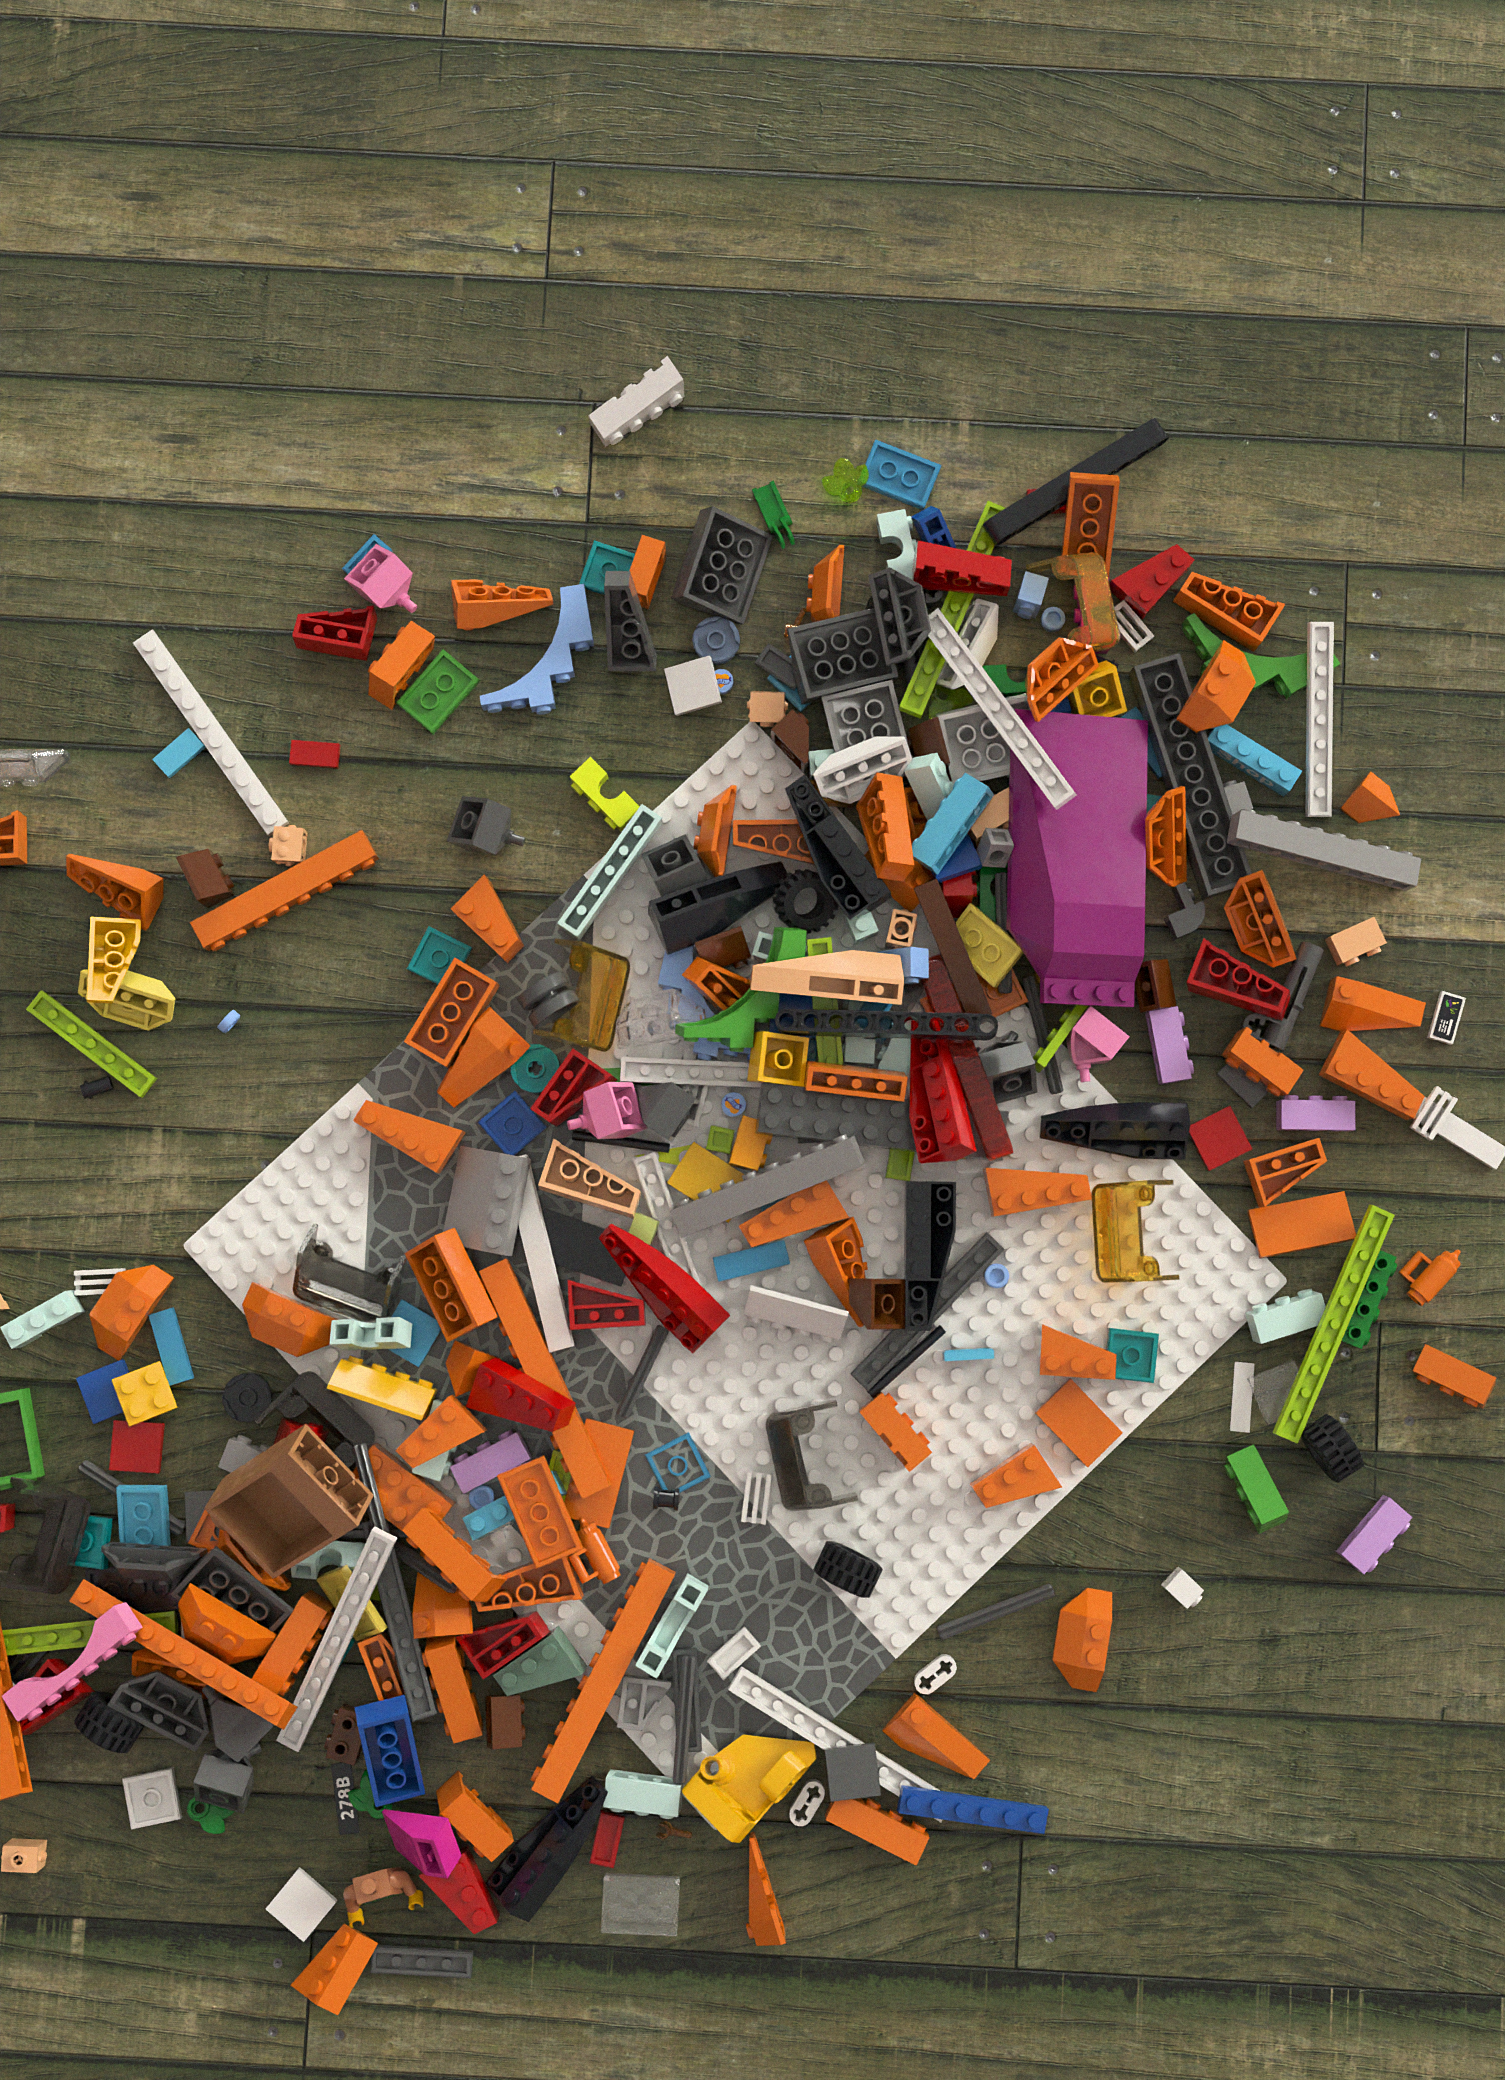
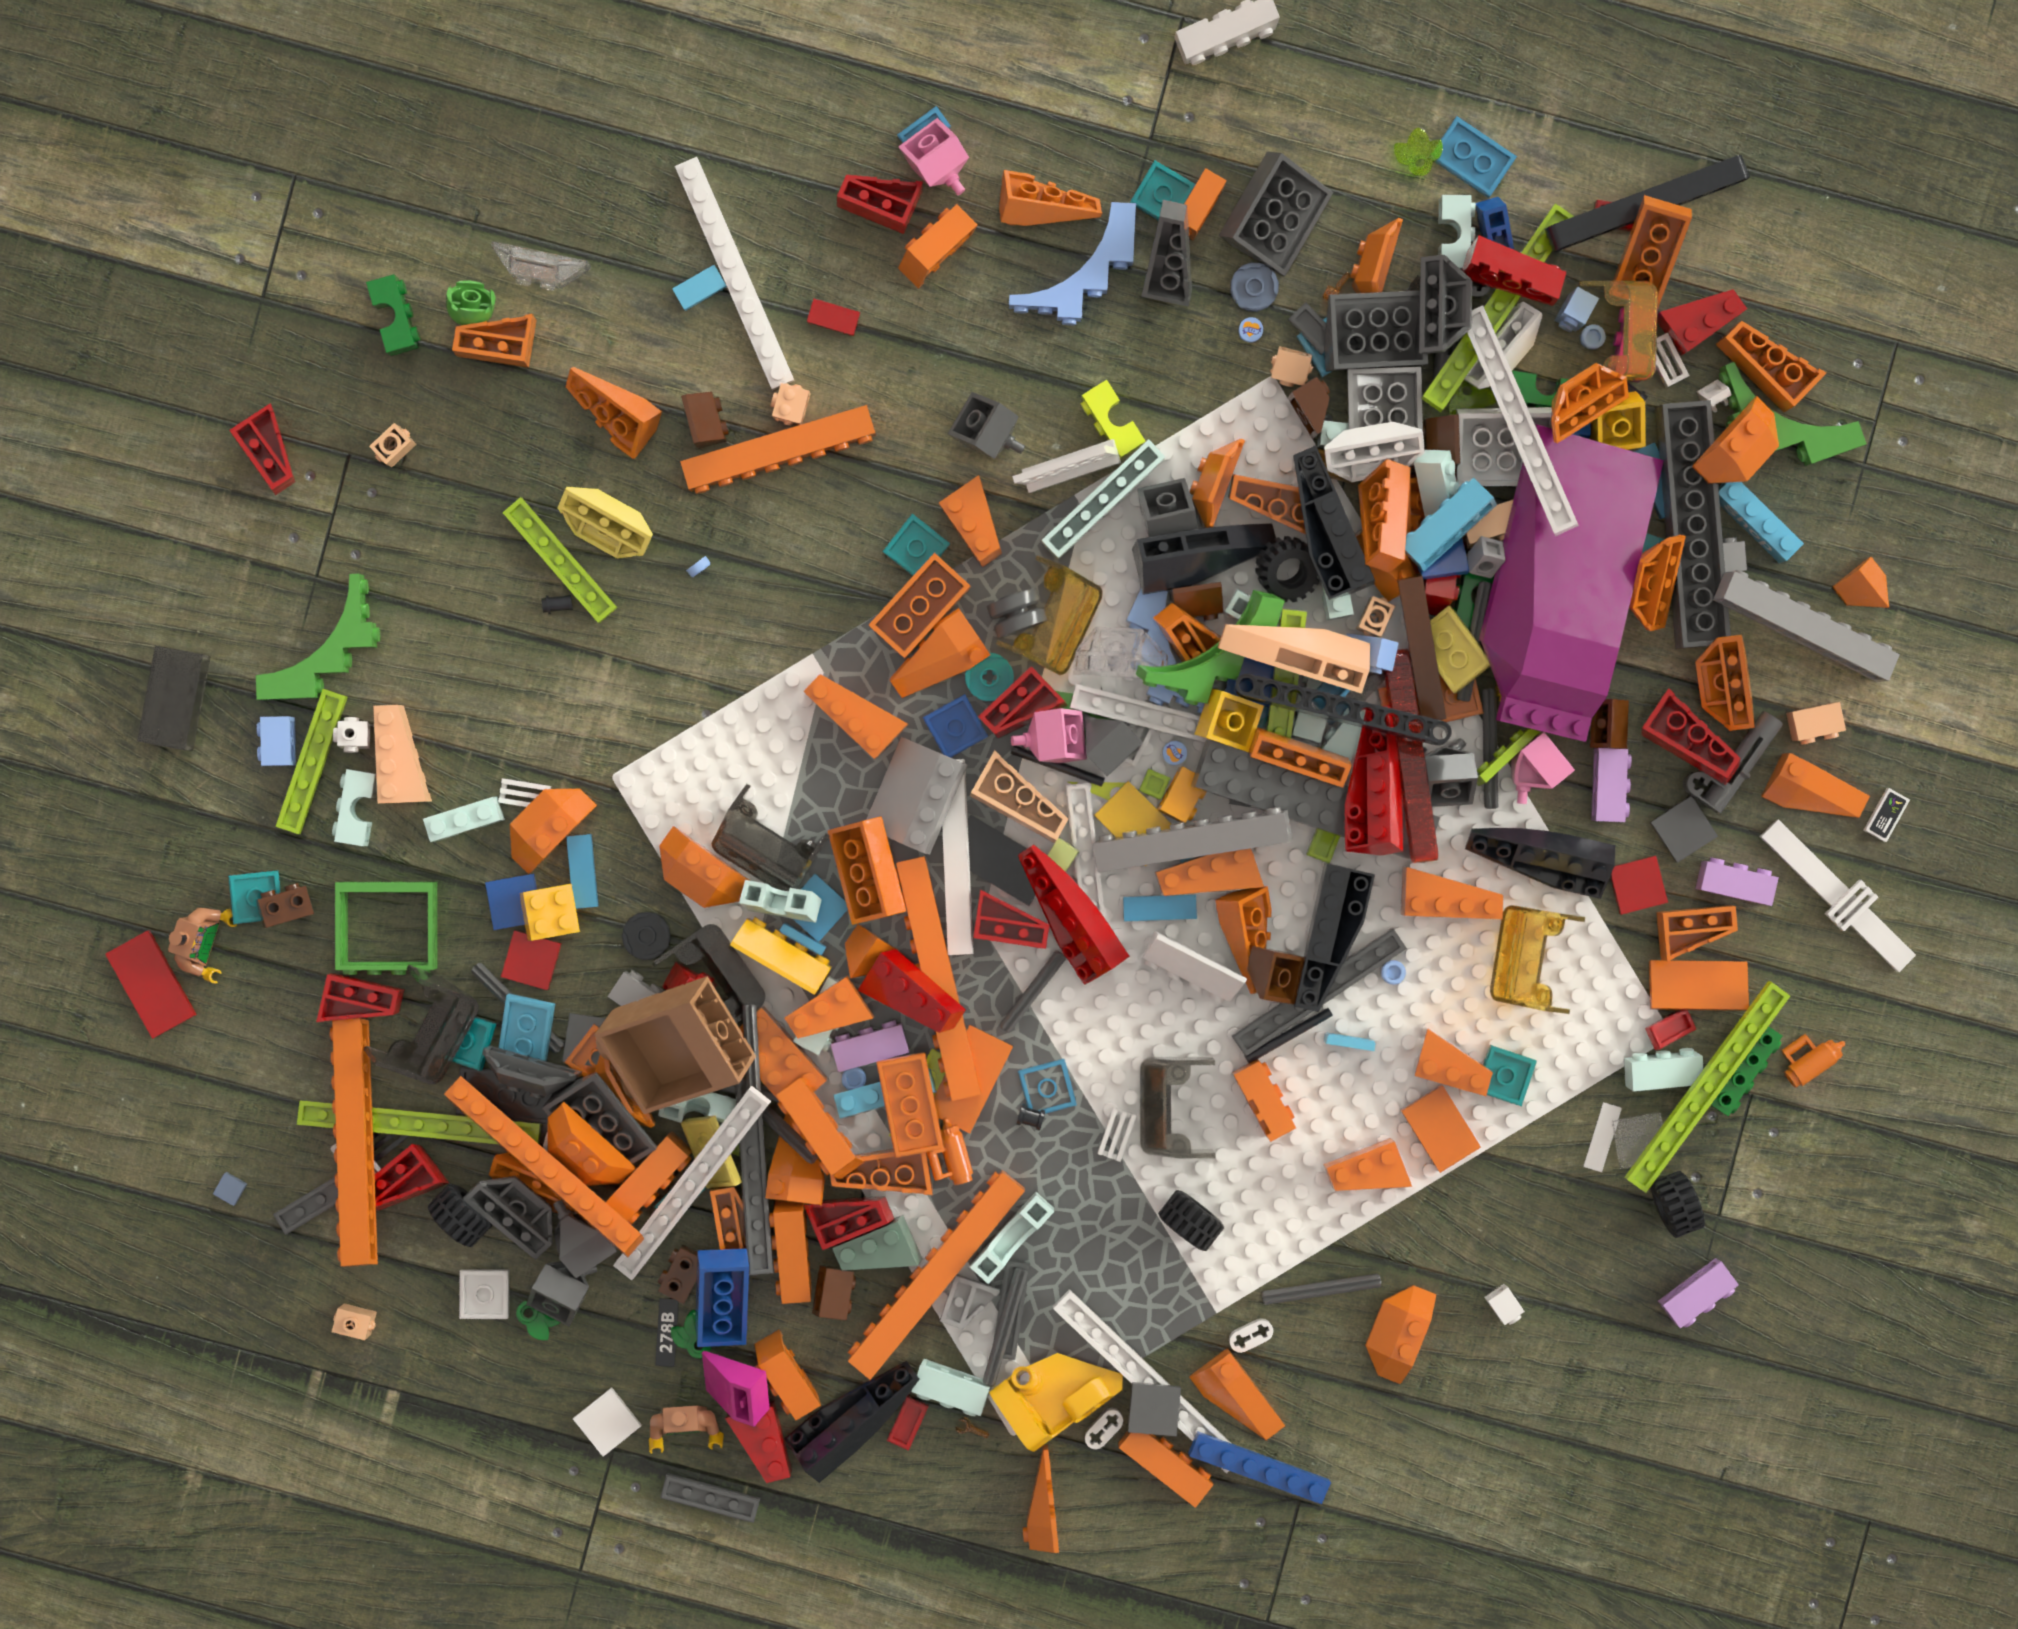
camera: 10 degrees right, 5 degrees up
bright pink arch [2,1602,143,1722] -> none
yellow wedge [87,917,141,1004] -> none
orange wedge [291,1924,378,2015] -> none
bright green tile [396,649,480,735] -> none
clear brick [601,1873,680,1936] -> none
white tile [664,656,722,716] -> none
white tile [707,1626,761,1680] -> none
green arm [752,480,795,549] -> none
dark grey brick [1164,882,1205,941] -> none
orange wedge [1221,1027,1304,1097] -> none
bright green wedge [1224,1444,1289,1534] -> none
white tile [1305,622,1334,817] -> none
orange wedge [1319,1029,1425,1120] -> none
orange wedge [1413,1344,1496,1409] -> none
none -> dark azure tile [779,922,827,955]
none -> white fence [1012,439,1121,493]
none -> red tile [1645,1010,1696,1050]
none -> white tile [1697,380,1732,412]

